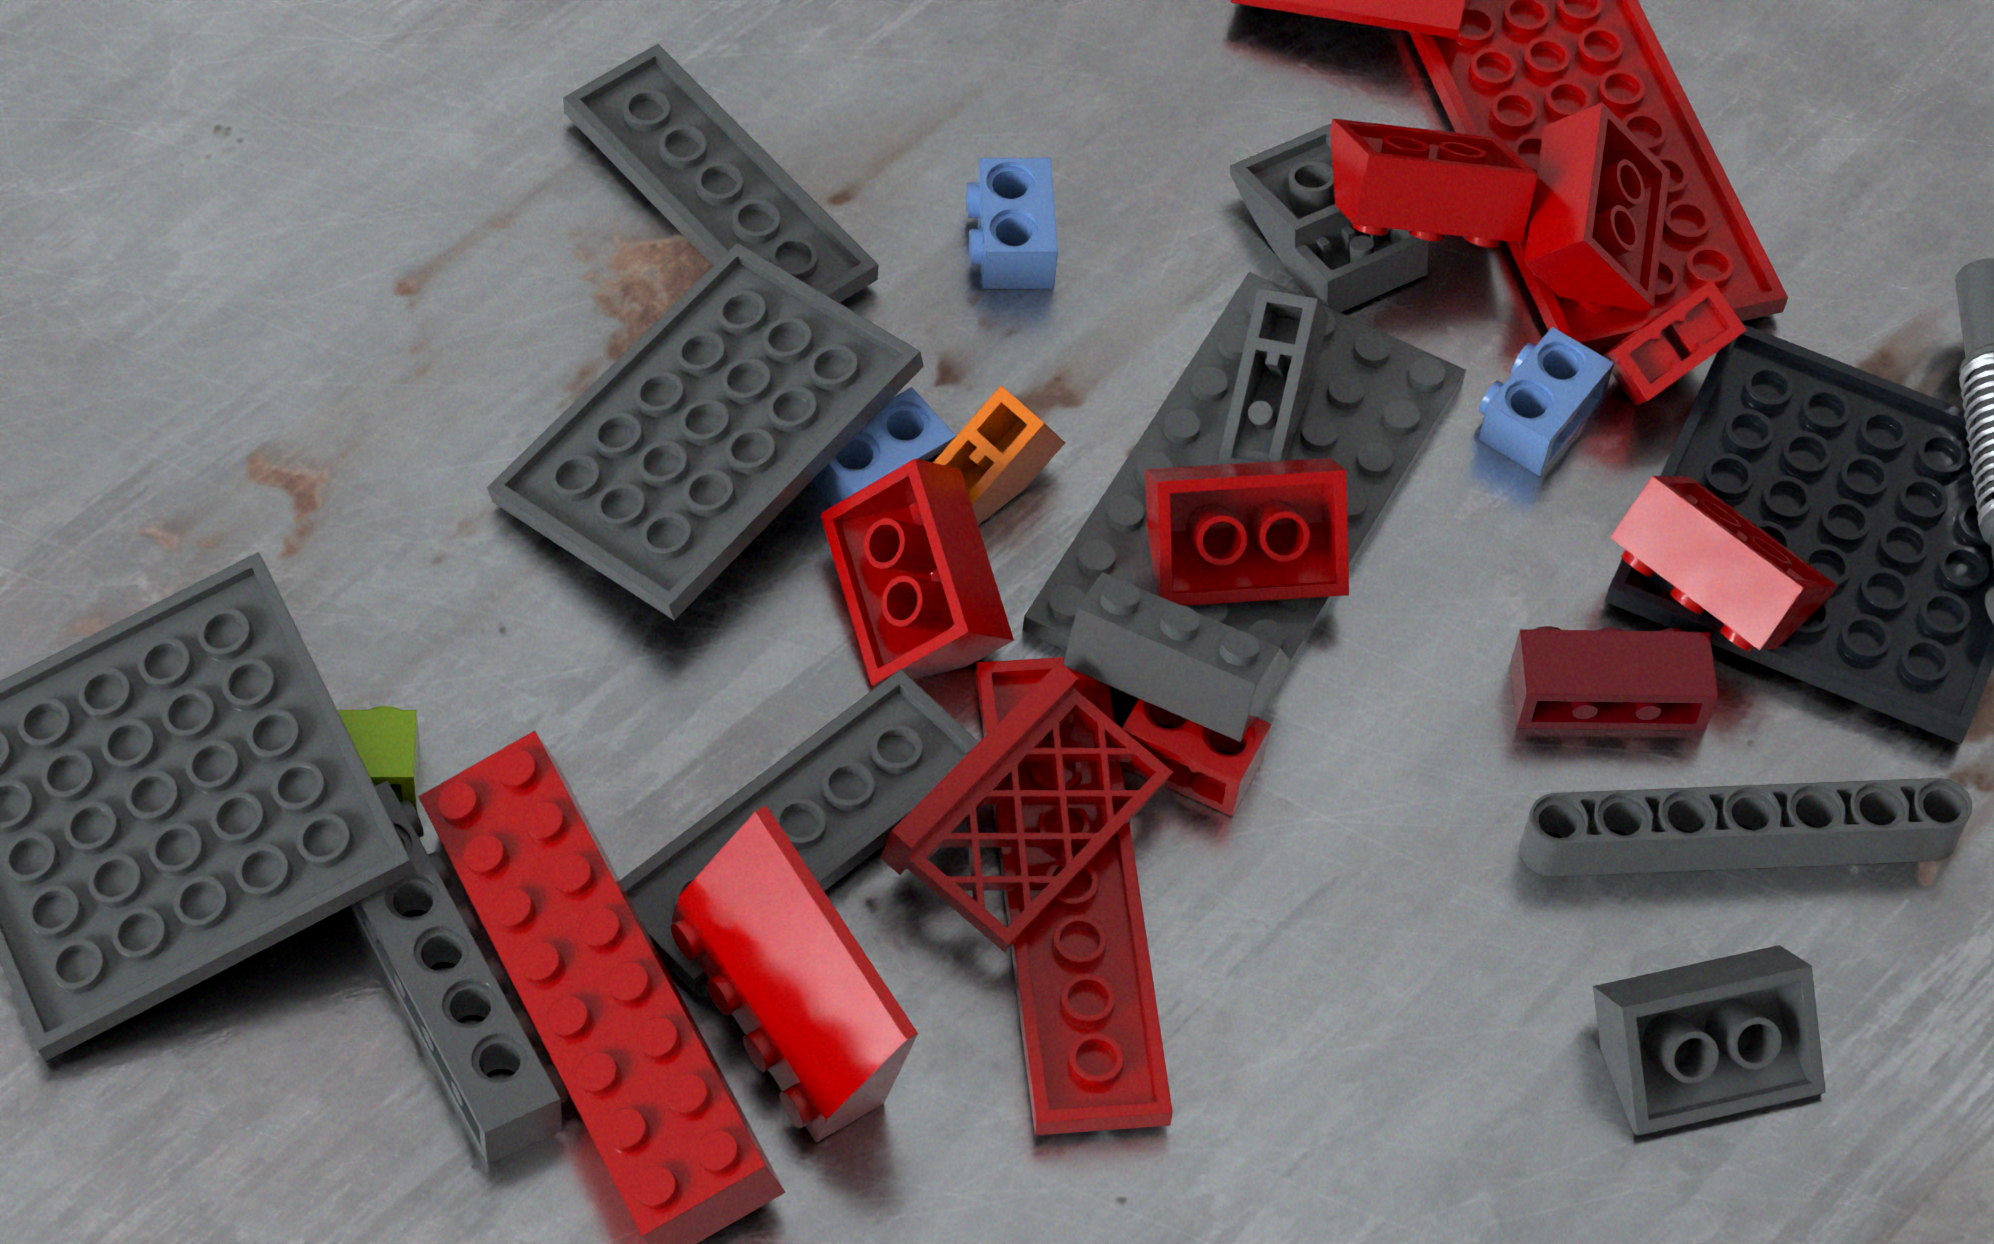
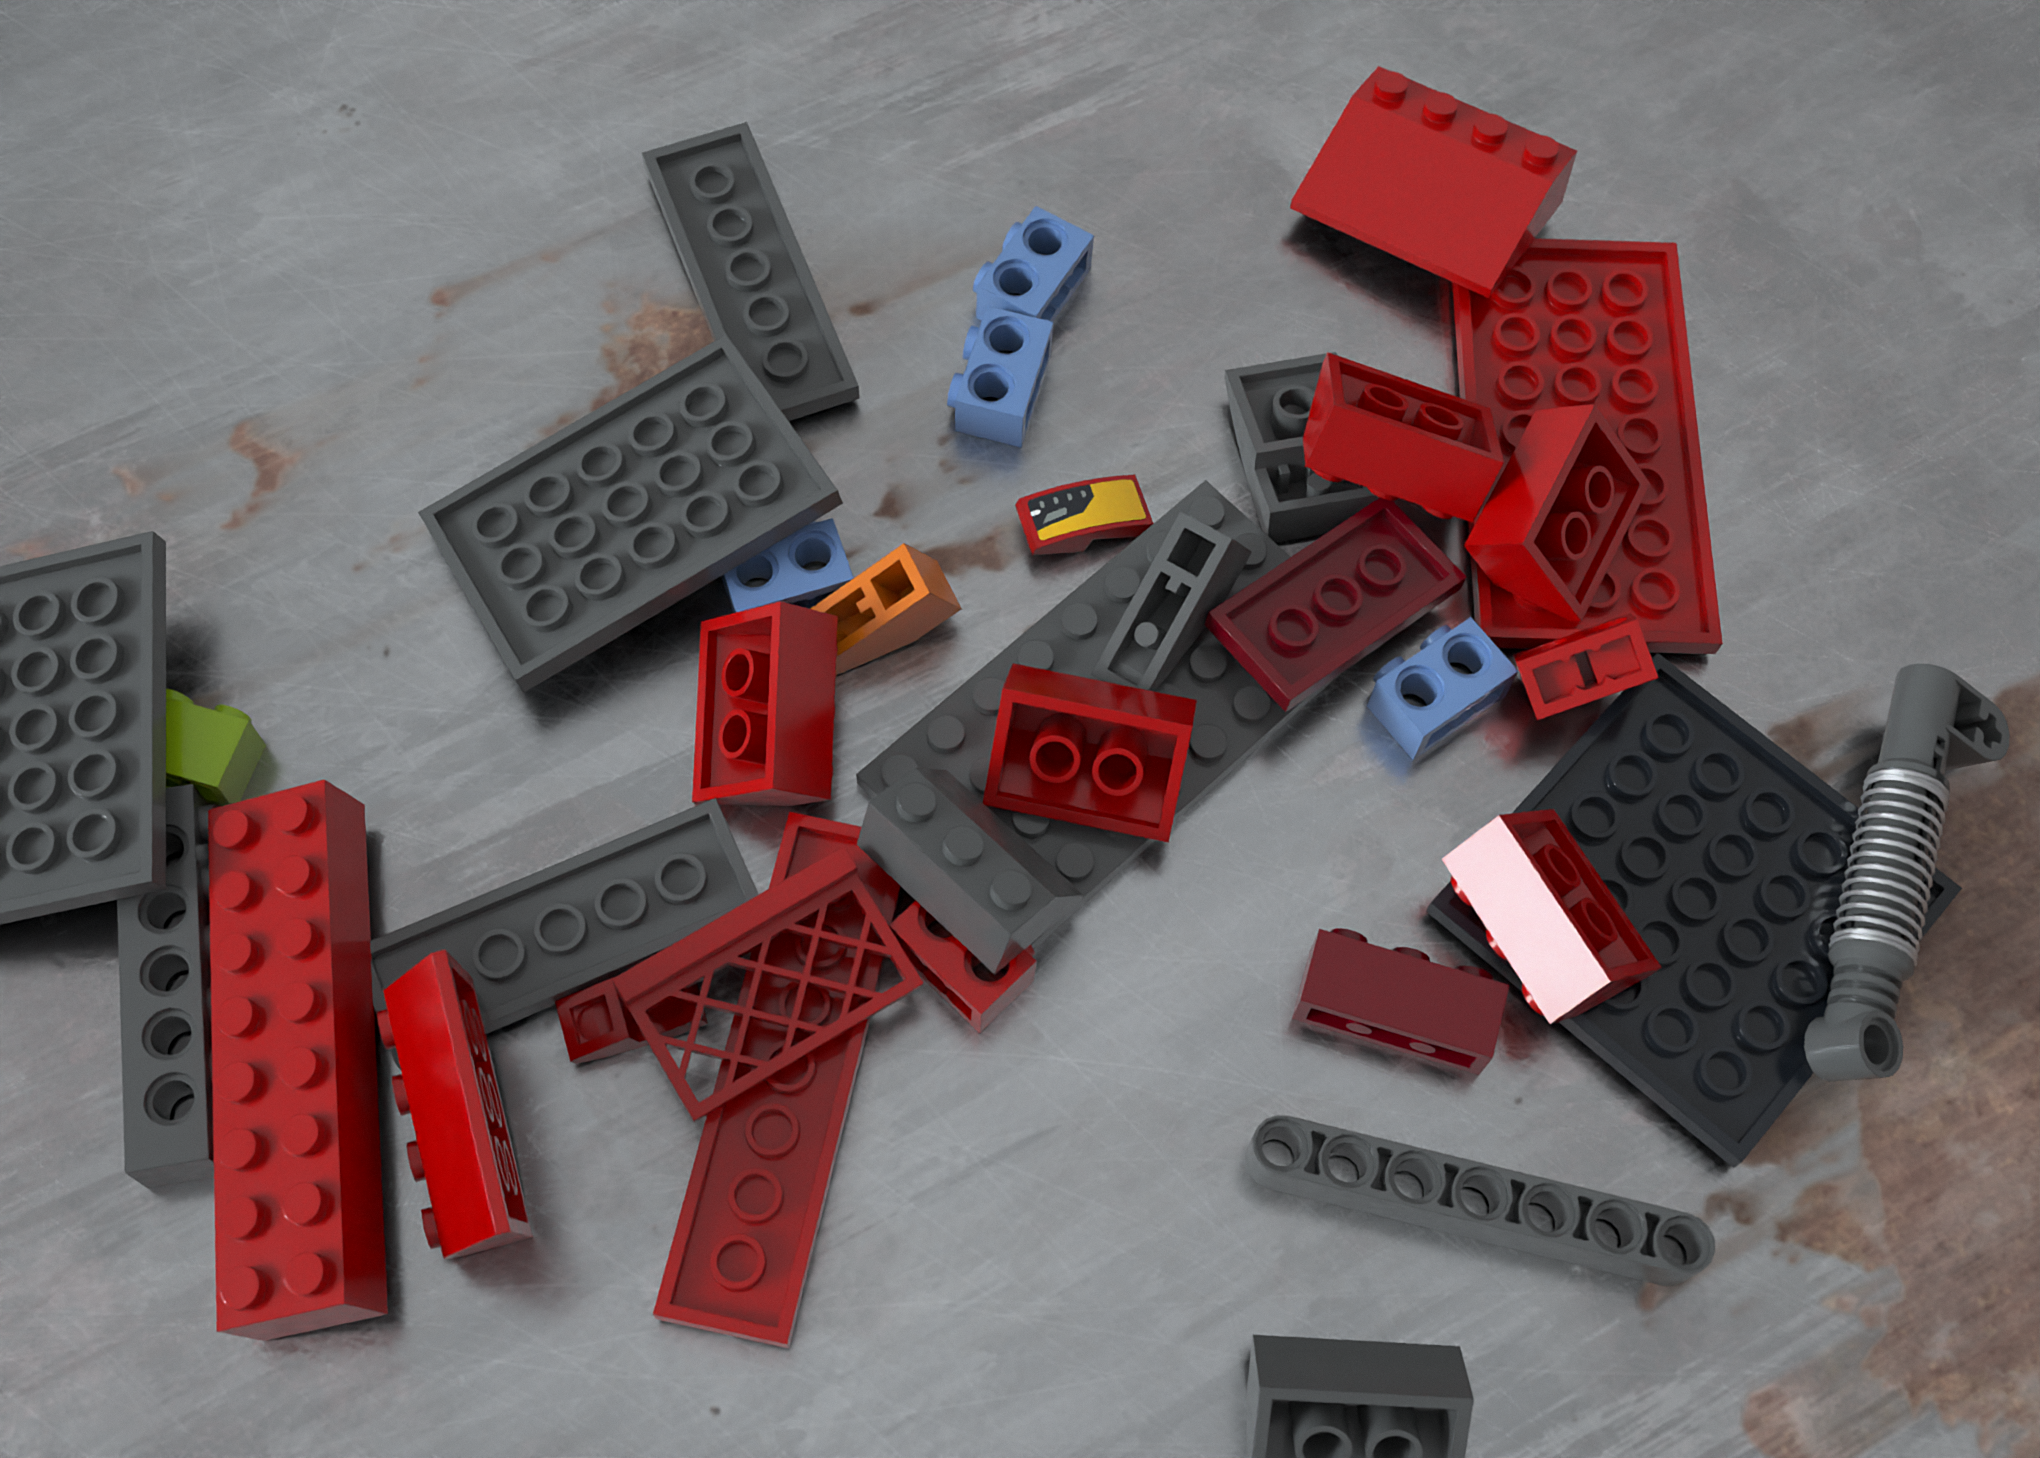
camera: 20 degrees right, 10 degrees up
none -> red slope [555,978,708,1064]
none -> medium blue brick [973,206,1094,322]
none -> slope [1015,474,1154,555]
none -> dark red plate [1204,498,1467,712]

